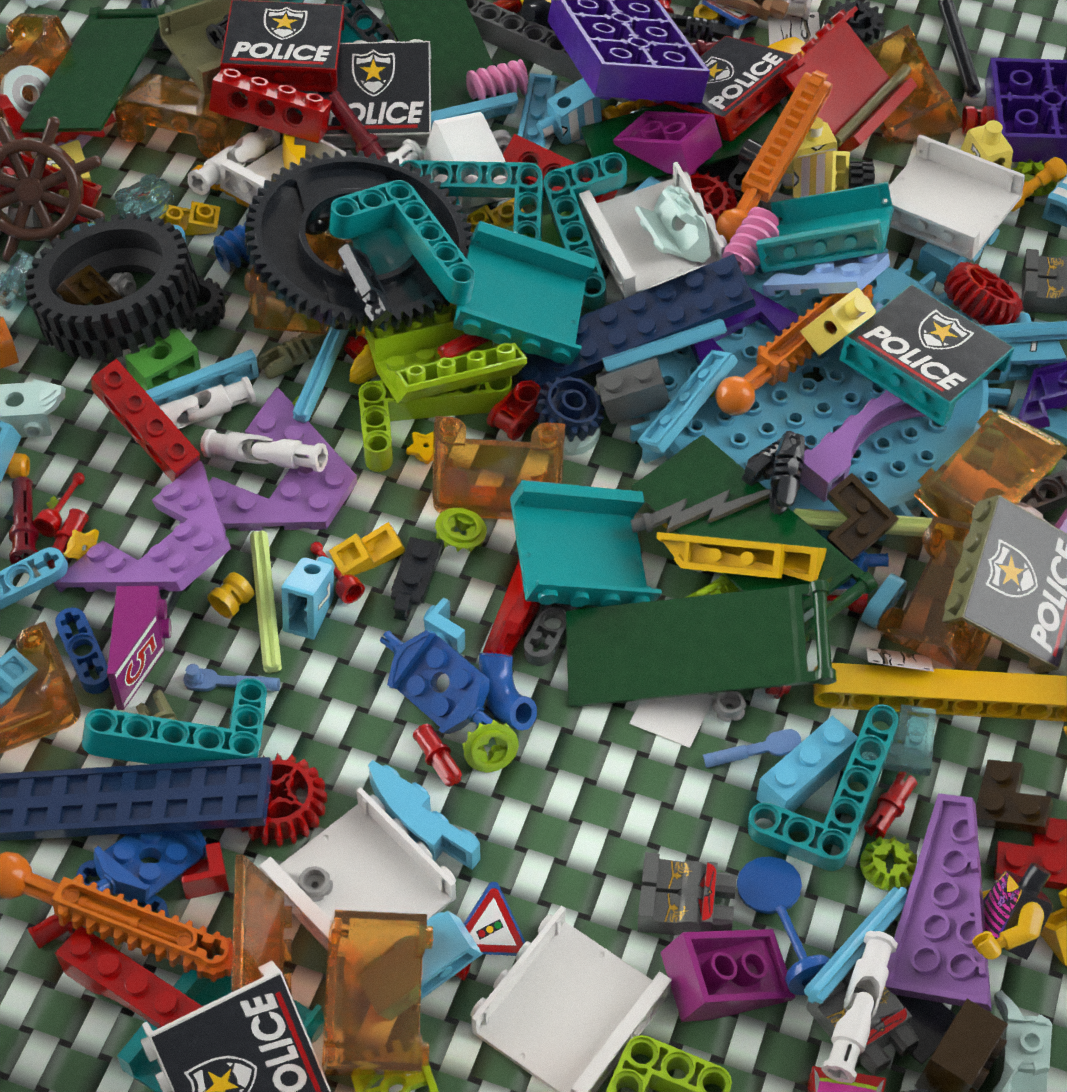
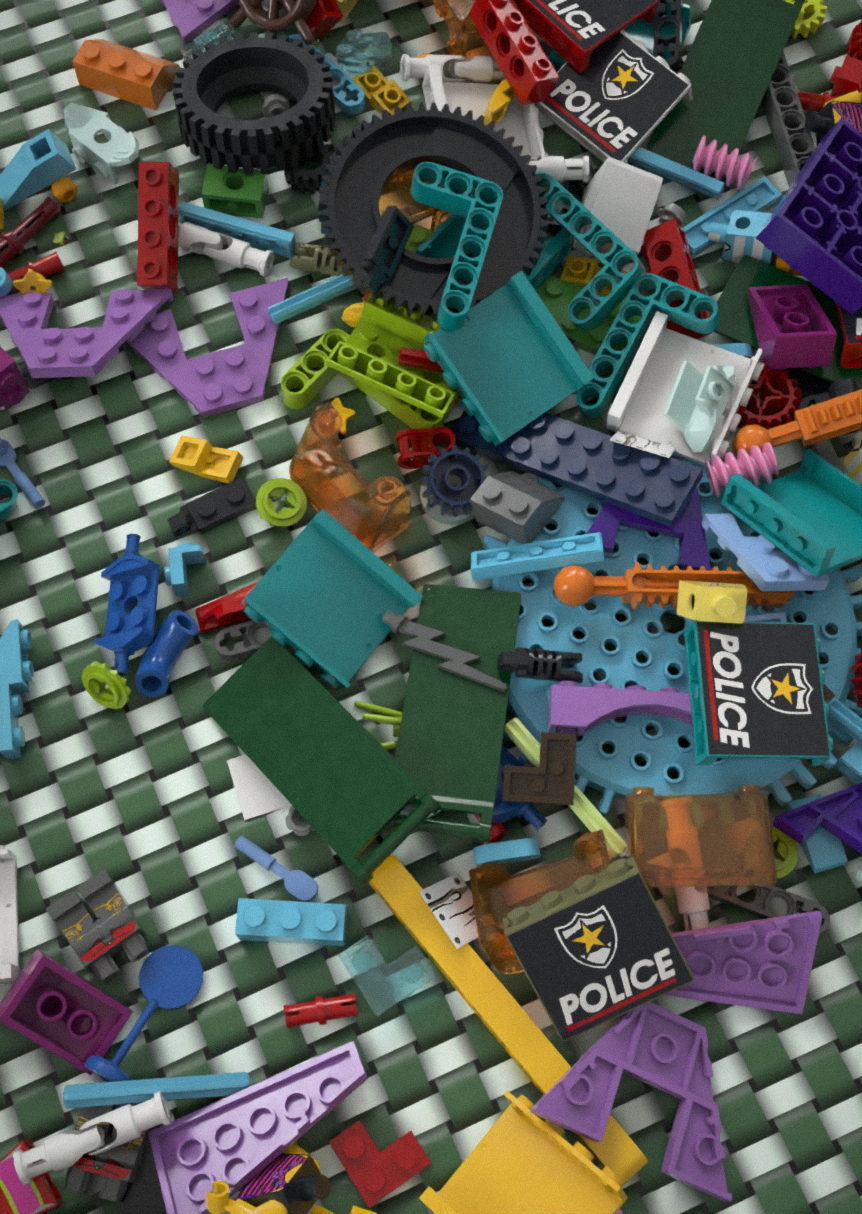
camera: 45 degrees right, 15 degrees up
red hinge [33,472,85,537] -> none
dark brown plate [56,264,123,306] -> none
white piece [200,429,328,472] -> none
yellow wheel [207,572,255,619] -> none
yellowish green axle [250,530,282,674] -> none
medium azure torso [281,556,335,640] -> none
red hinge [310,542,365,604] -> none
dark red pin [326,91,387,160] -> none
red axle [413,724,462,787] -> none
medium azure tile [602,319,727,372] -> none
yellow wedge [656,532,827,582] -> none
teal beam [748,704,899,871] -> none
black hinge [769,431,805,515] -> none
lime gear [860,836,917,891] -> none
dark brown plate [976,759,1053,834] -> none

